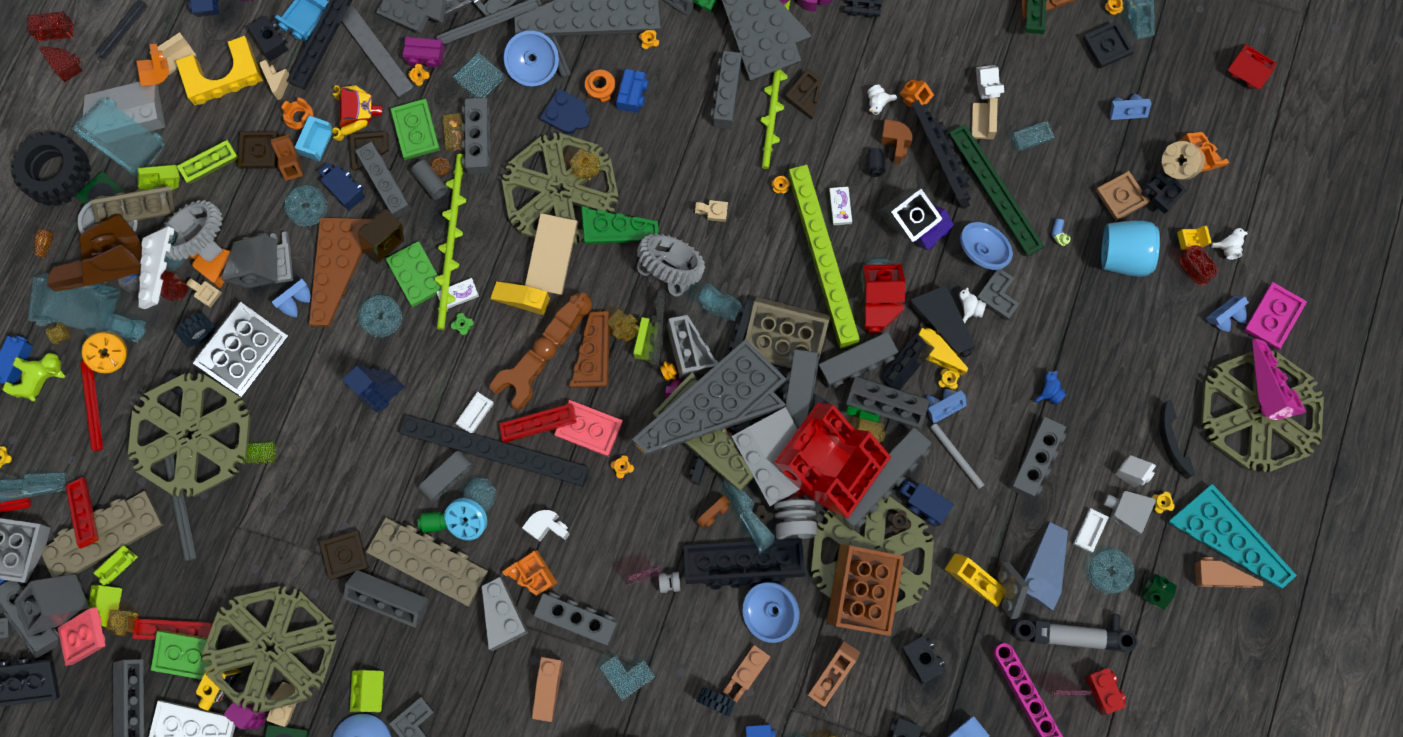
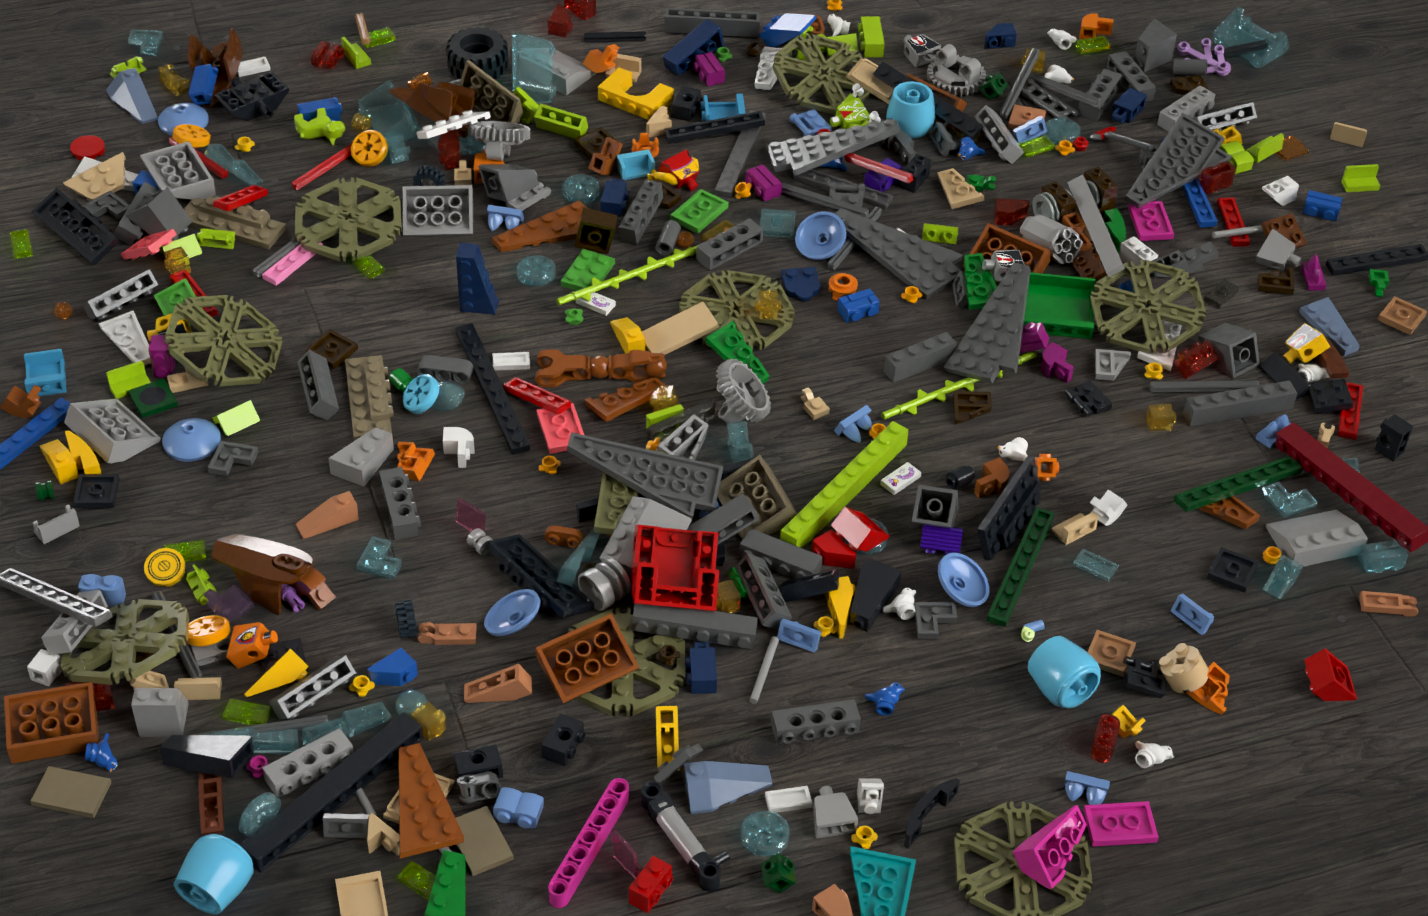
camera: 45 degrees right, 30 degrees down
none -> bright pink tile [262,242,323,286]
none -> medium blue tile [834,405,872,443]

